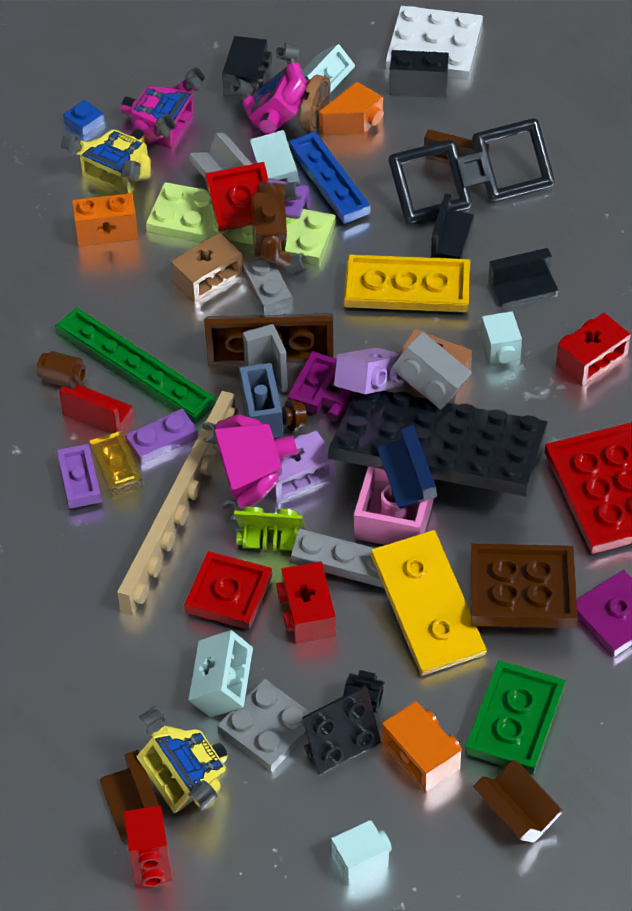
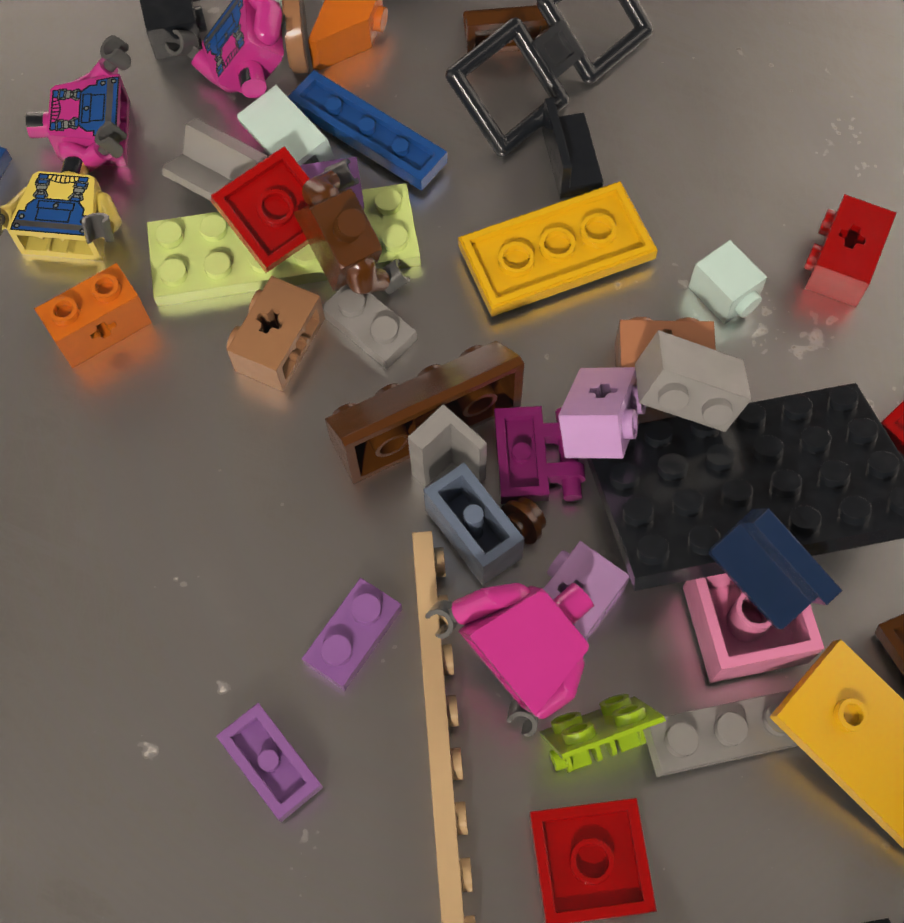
camera: 25 degrees left, 15 degrees up
reddish brown brick [36,351,86,389] -> none
green tile [55,307,216,424] -> none
red panel [59,384,134,436] -> none
clear yellow plate [90,431,143,496] -> none
red brick [276,561,336,644] -> none
black panel [488,248,558,308] -> none

